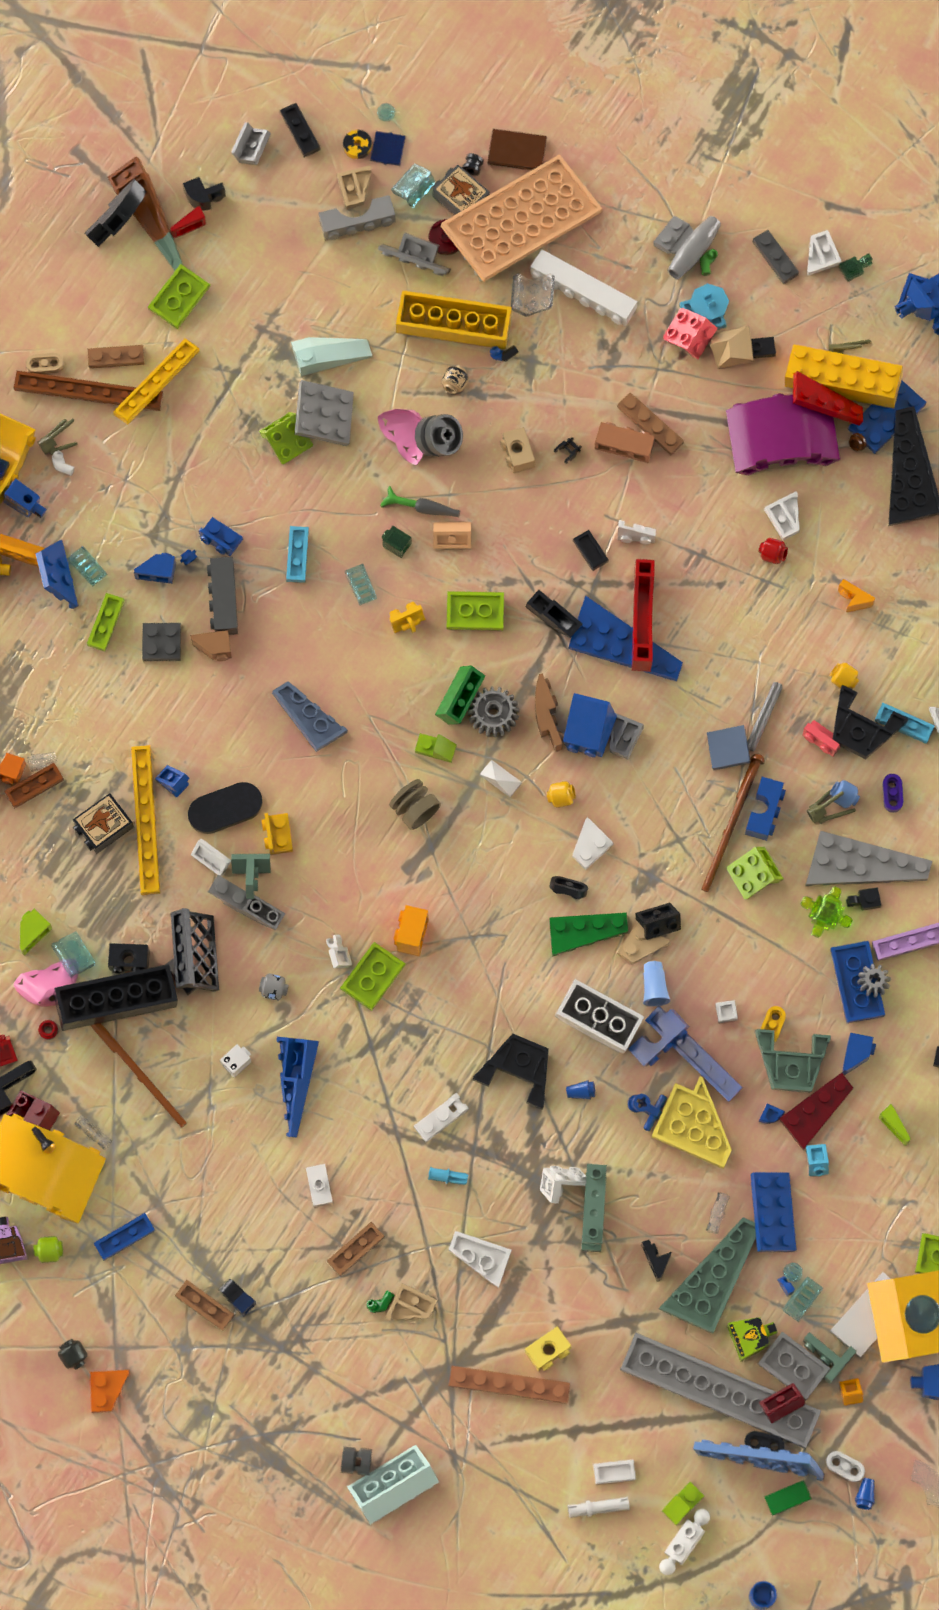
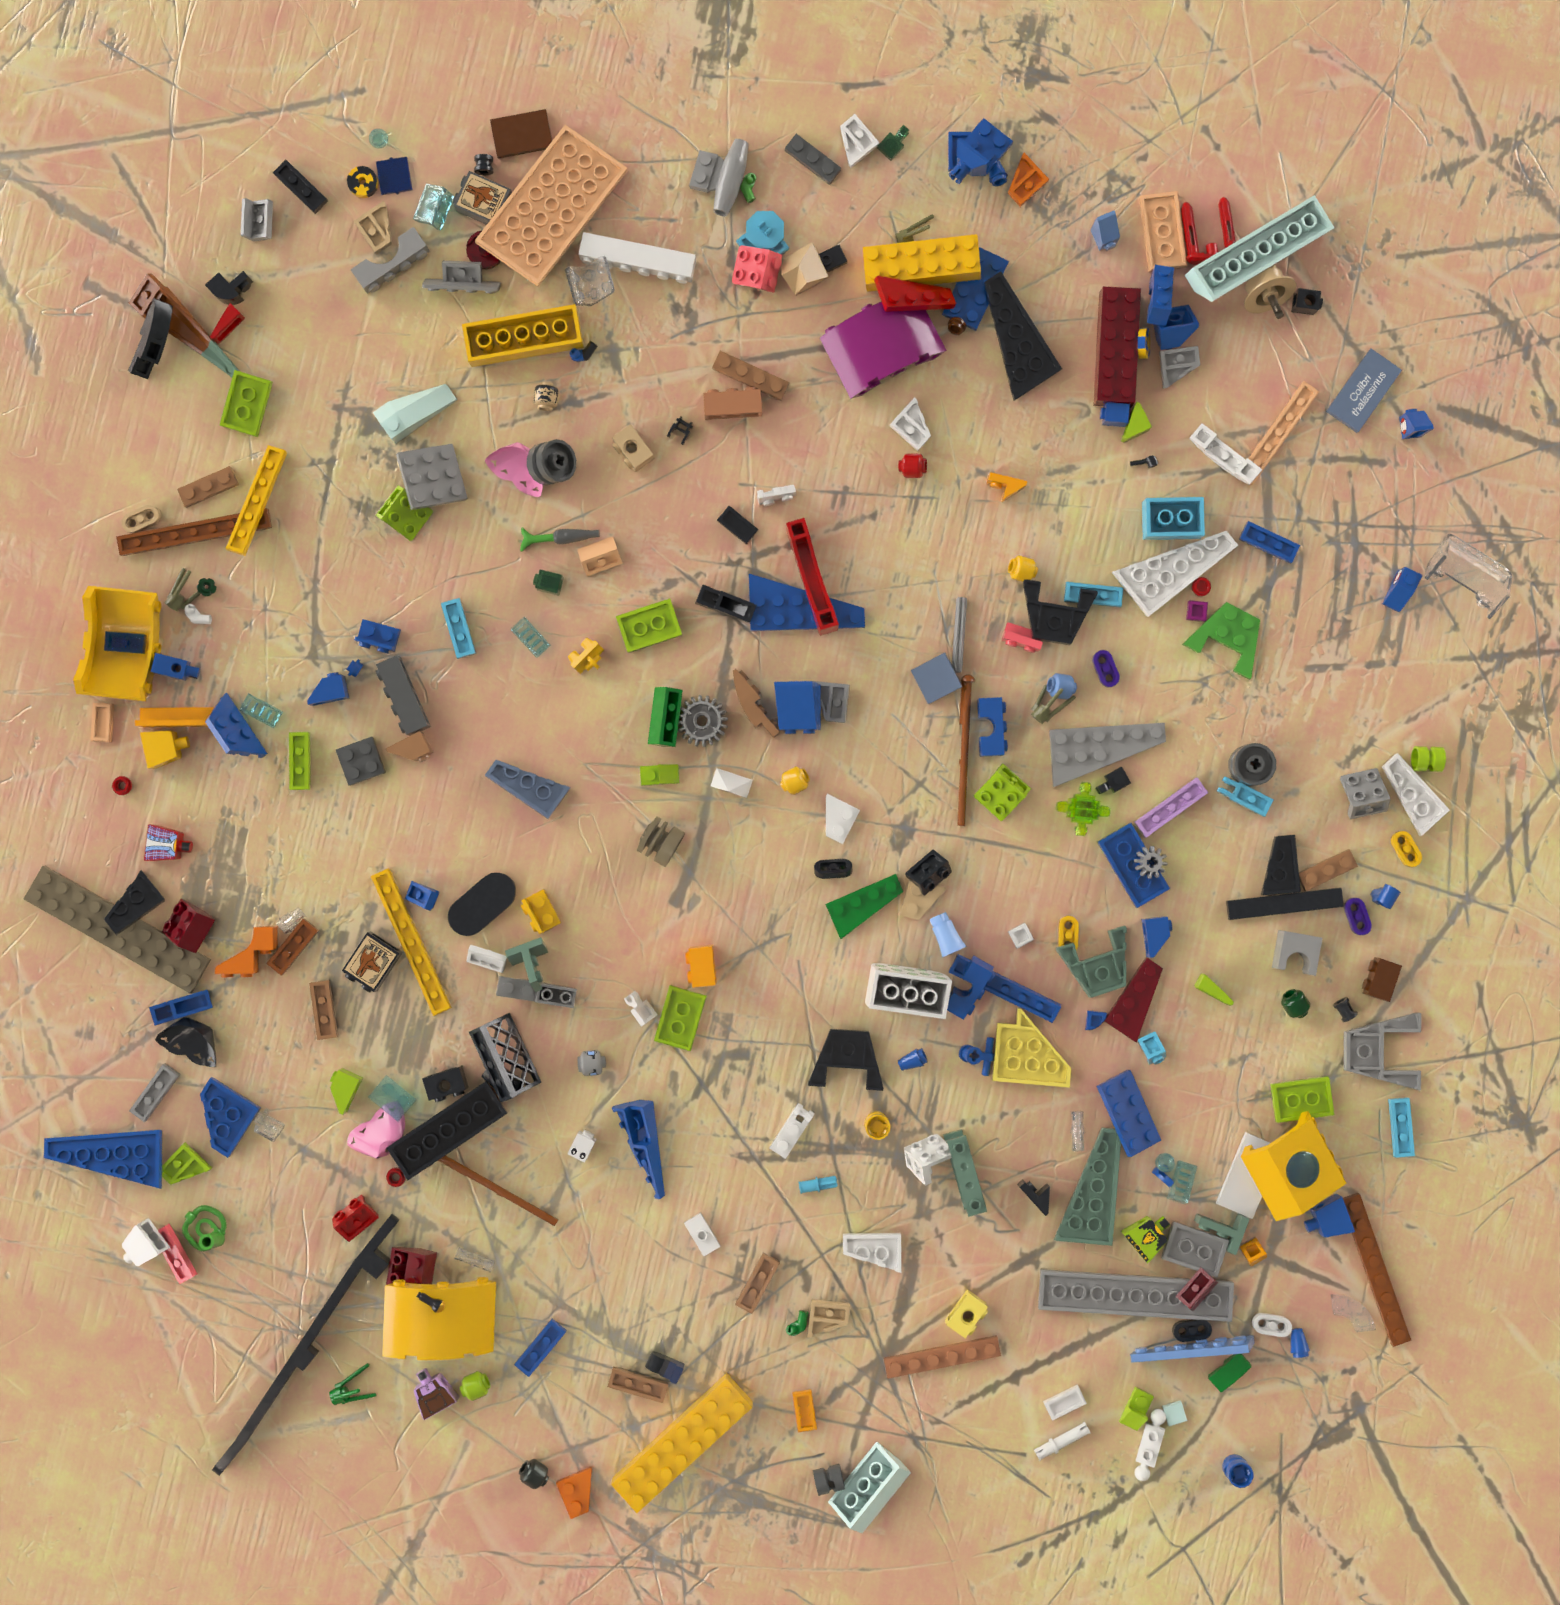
camera: 25 degrees left, 15 degrees up
none -> dark green plate [197,578,216,596]
none -> medium nougat plate [309,980,338,1040]
none -> yellow brick [611,1373,753,1513]
none -> light orange plate [792,1389,817,1432]
none -> yellow wheel [864,1111,890,1140]
none -> light aqua tile [1162,1401,1187,1426]

